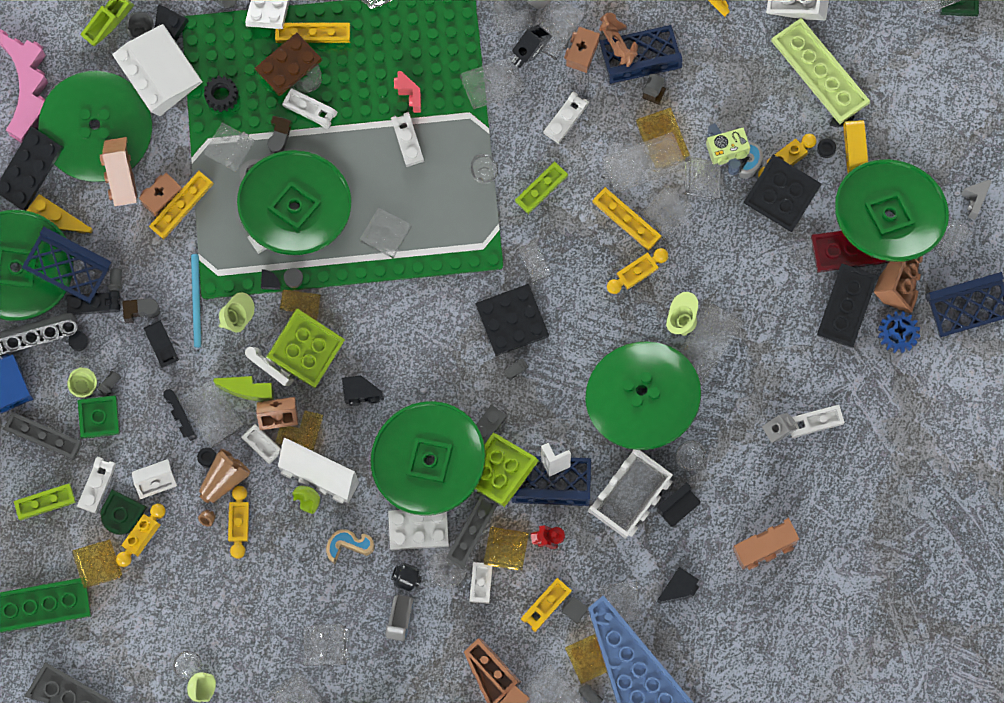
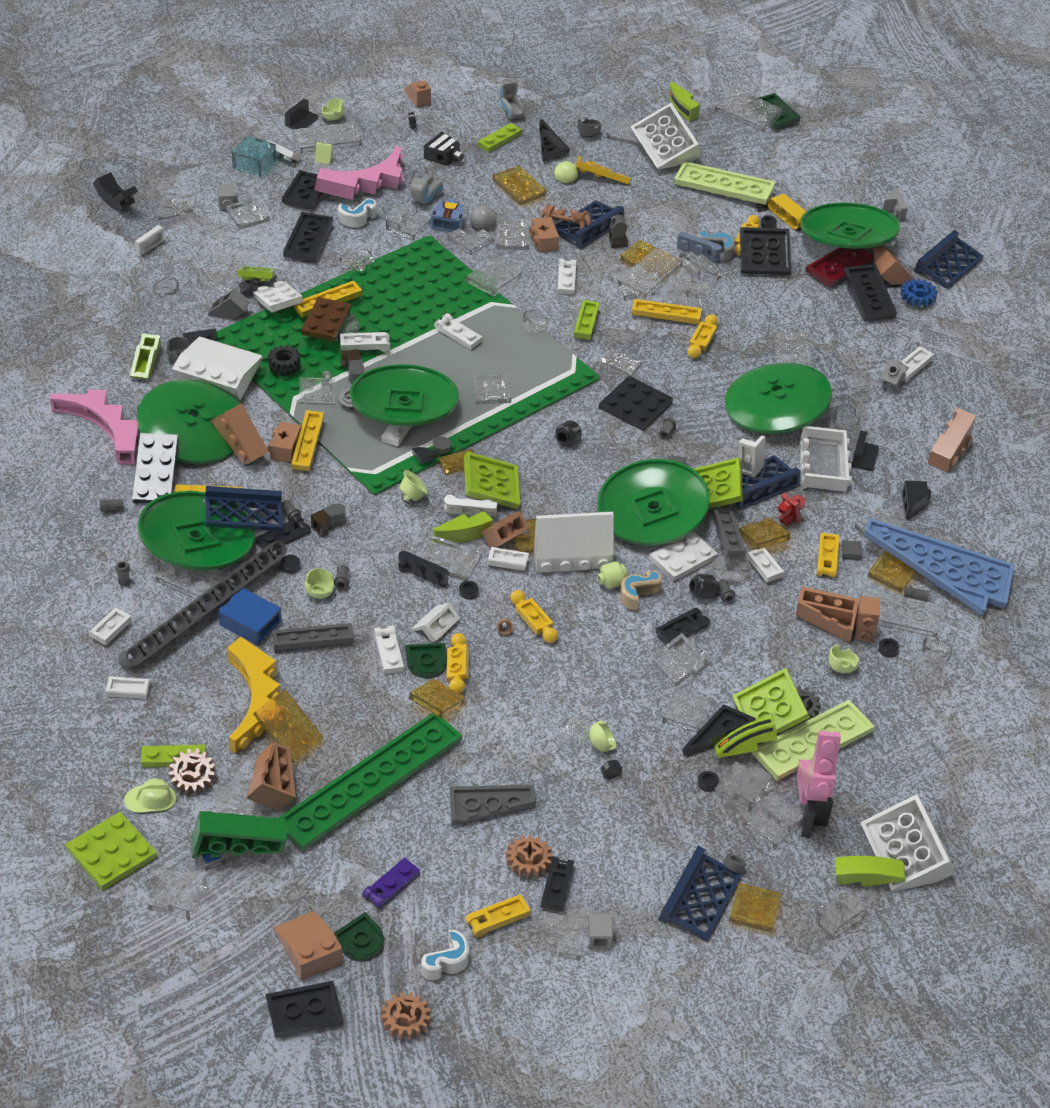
camera: 40 degrees left, 30 degrees down
lime plate [13,483,76,521] -> none
green plate [78,395,120,439] -> none
black slope [143,320,179,368] -> none
medium azure piece [191,254,201,348] -> none
medium nougat cone [199,449,250,503] -> none
lime hair [292,485,321,514] -> none
black slope [342,375,384,406] -> none
light grey animal [385,595,414,642] -> none
coral slope [394,71,421,113] -> none
black torso [512,25,553,68] -> none
yellowish green piece [666,292,698,336] -> none
yellowish green brick [706,128,750,165] -> none
none -> black head [555,420,582,447]
none -> yellowish green head [597,561,627,589]
none -> black plate [656,607,710,645]
none -> dark grey pin [718,579,736,603]

